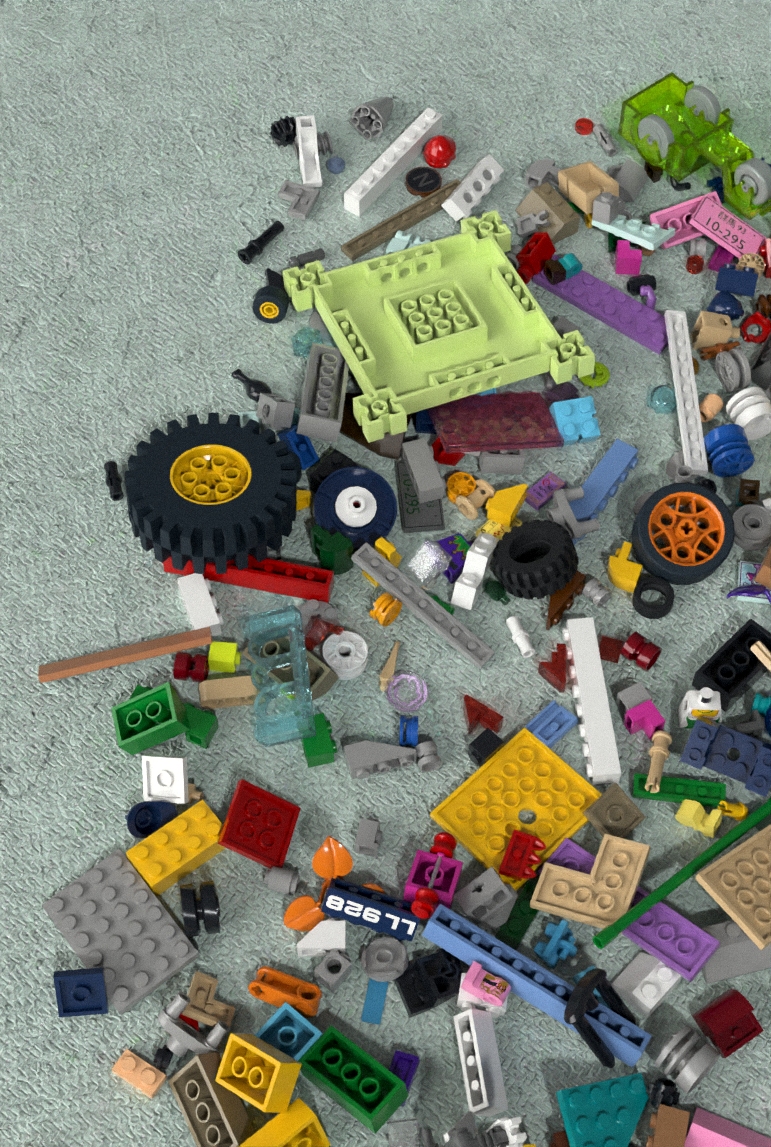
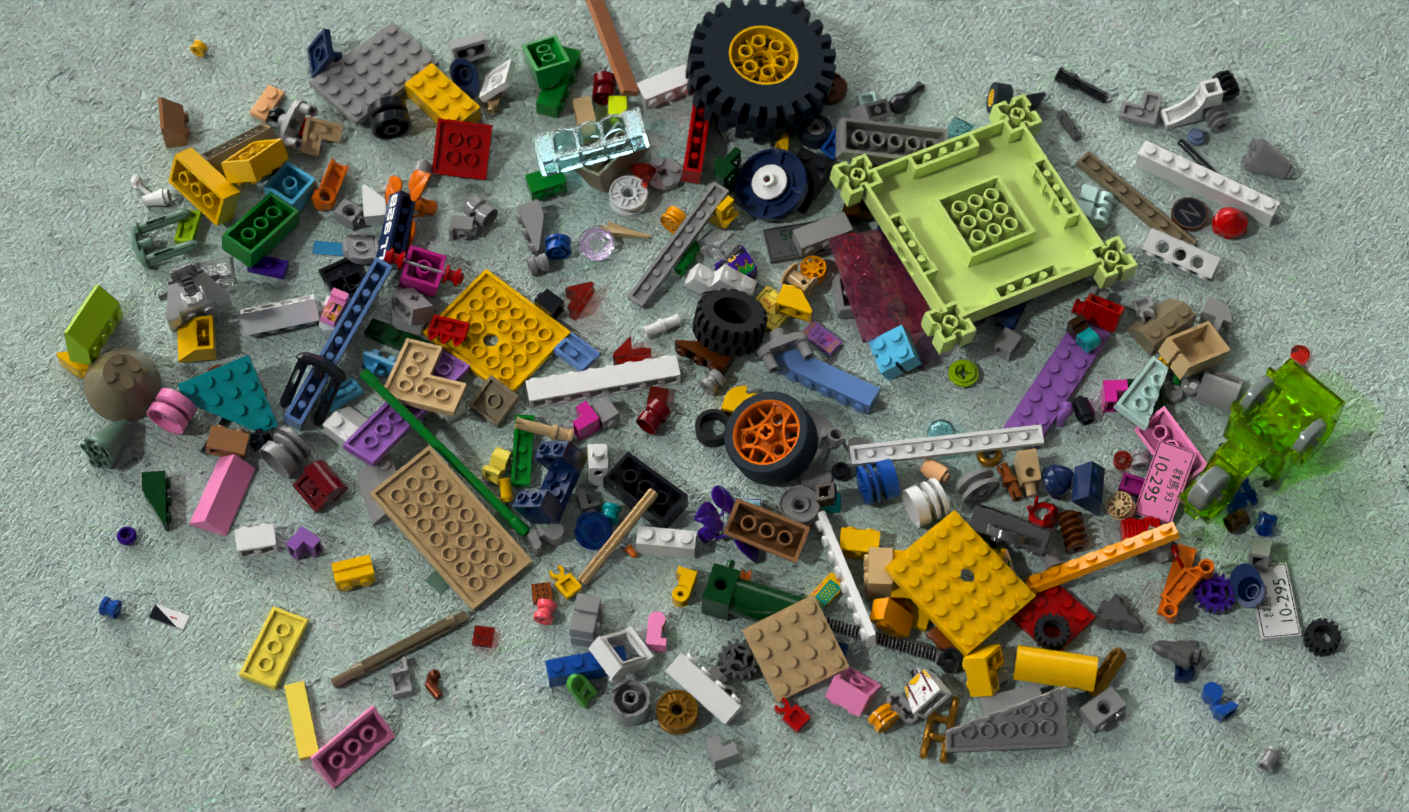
camera: 85 degrees right, 5 degrees up
light grey brick [592,192,619,225] -> none
none -> light grey brick [448,31,490,61]
none -> light grey wheel [463,194,498,228]
none -> black bar [1177,139,1219,174]

